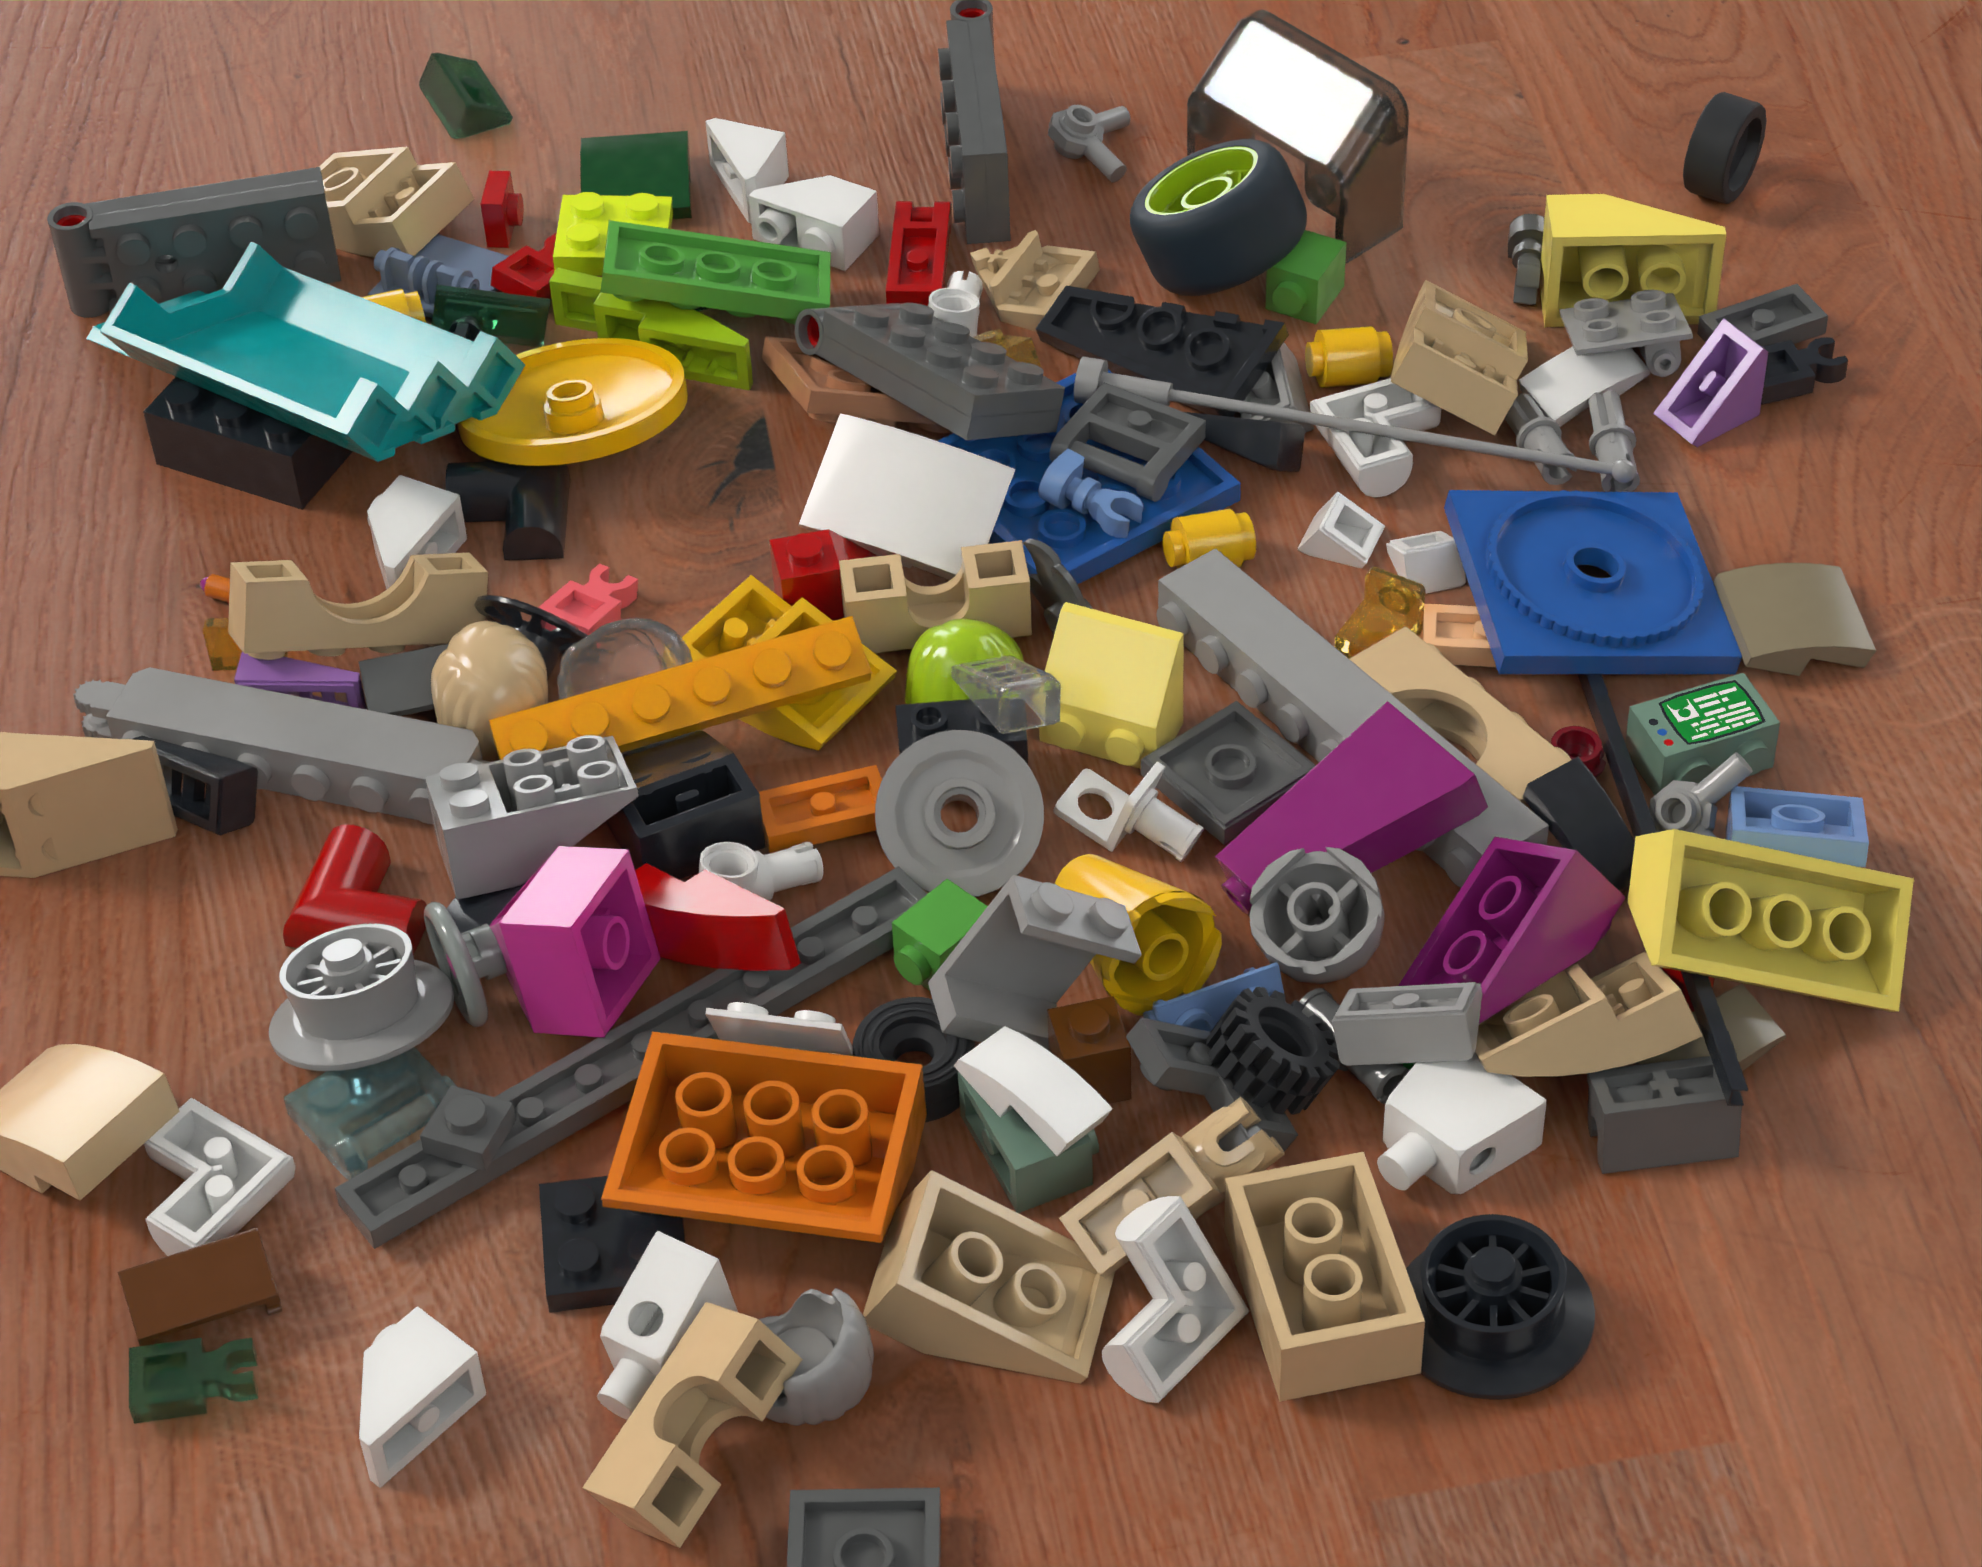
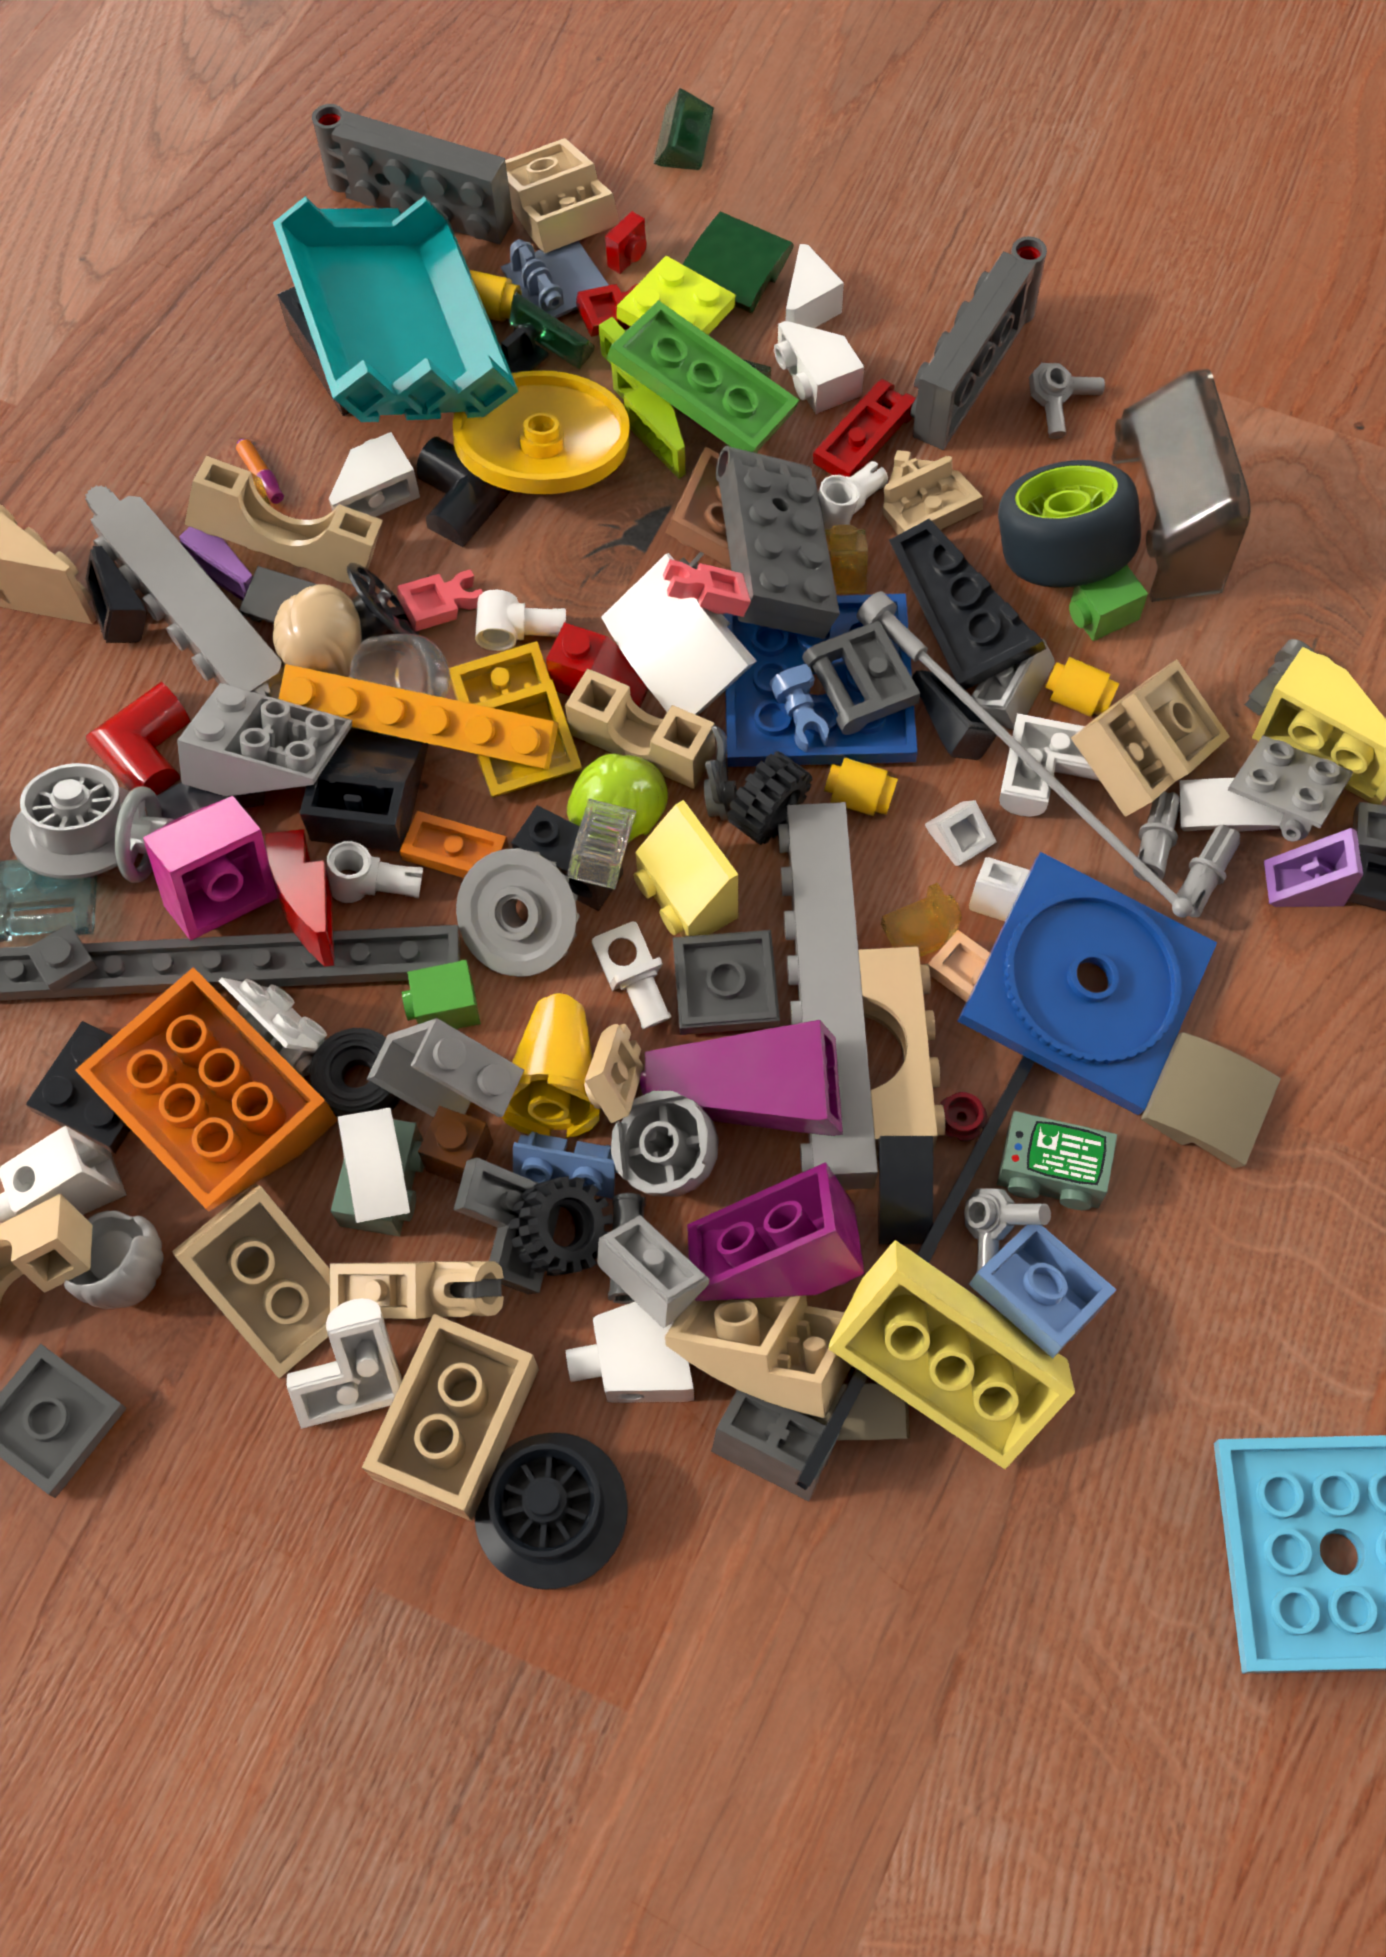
camera: 35 degrees right, 20 degrees up
none -> white pin [475,589,566,651]
none -> tan hinge [585,1024,644,1123]
none -> coral plate [663,559,751,617]
none -> black tyre [727,751,813,845]

